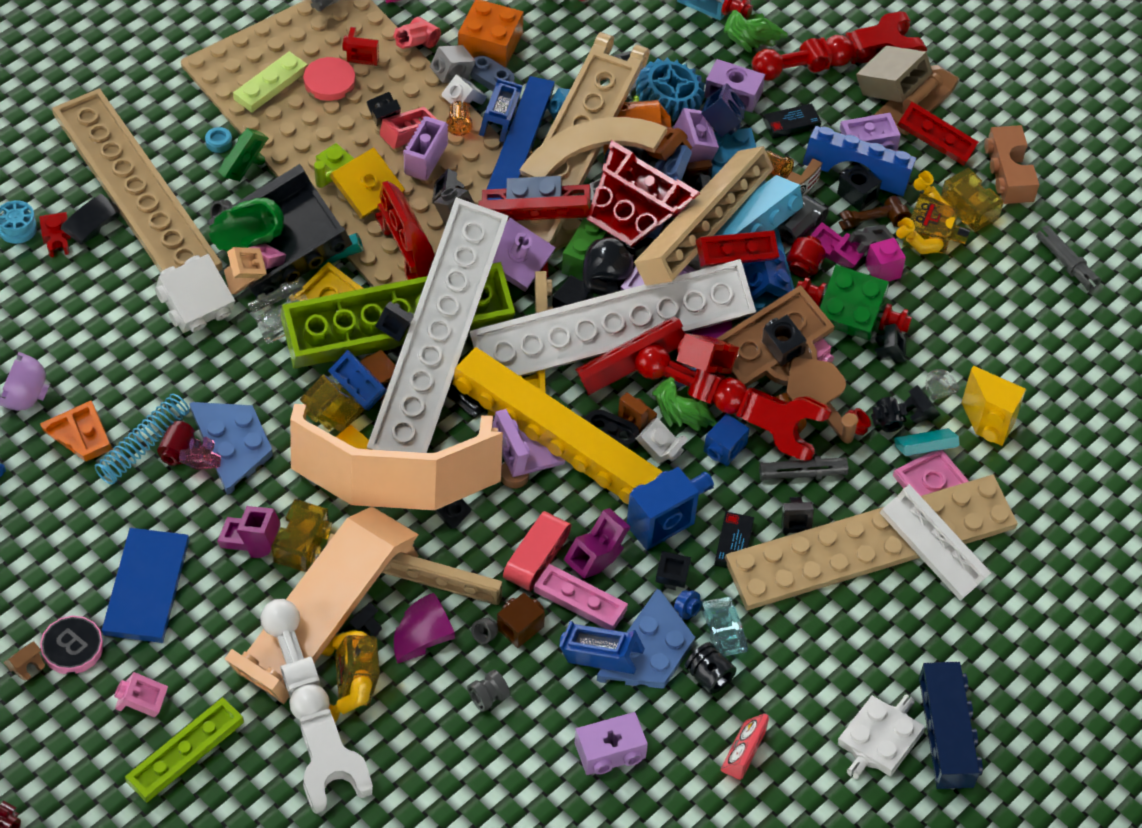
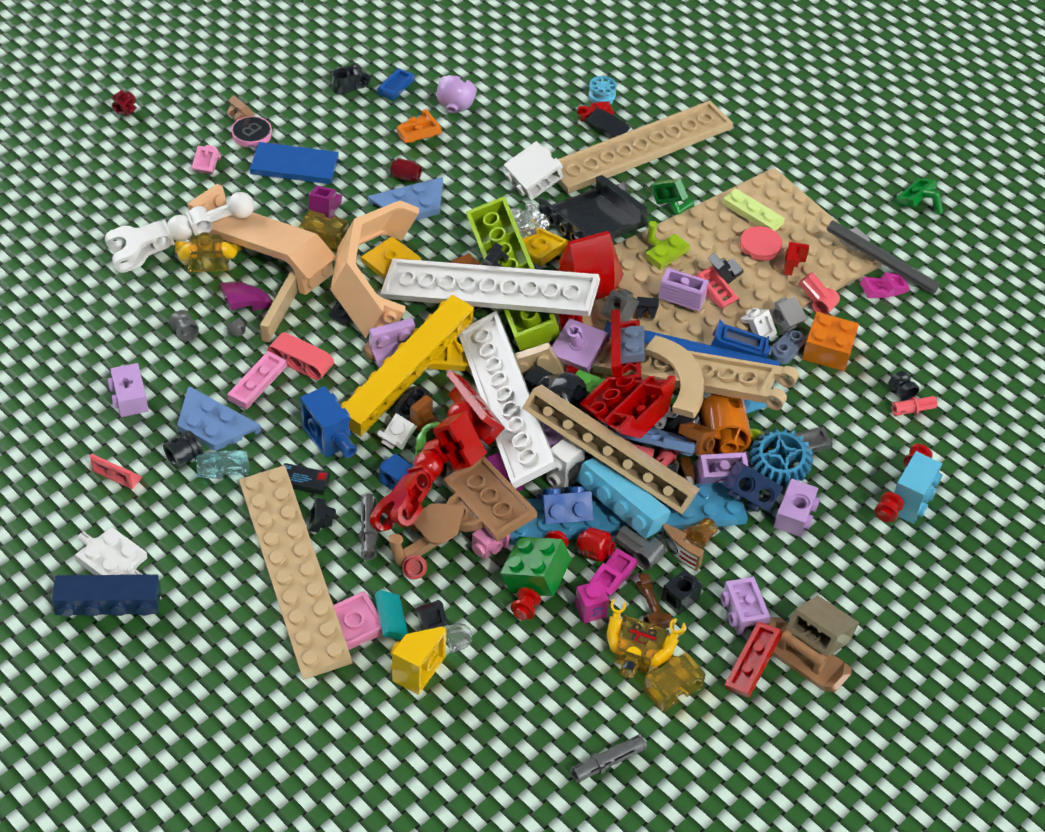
camera: 90 degrees right, 5 degrees down
medium azure piece [95,394,189,484] -> none
lime plate [125,697,244,803] -> none
clear pink tile [179,437,221,470] -> none
medium azure tile [205,127,232,153] -> none
green hair [209,198,284,252] -> none
light nougat bracket [224,247,267,295] -> none
bright pink plate [248,244,286,270] -> none
clear yellow brick [299,374,365,432] -> none
blue plate [328,350,387,411] -> none
yellow plate [330,147,405,219] -> none
black tile [343,602,382,642] -> none
clear orange bush [446,101,472,136] -> none
reddish brown brick [497,593,545,648] -> none
blue window [559,621,645,674] -> none
magenta brick [564,508,631,579] -> none
black tile [655,551,691,590] -> none
blue plate [674,590,702,620] -> none
red plate [696,230,779,267] -> none
bright green hair [724,10,788,53] -> none
red piece [751,11,927,81] -> none
black brick [762,315,807,367] -> none
black tile [763,104,821,139] -> none
blue arch [803,126,916,196] -> none
dark grey plate [848,225,899,254] -> none
black gear [871,397,908,432] -> none
black tile [875,323,906,363] -> none
white fence [879,484,991,601] -> none
nougat arch [984,125,1039,204] -> none

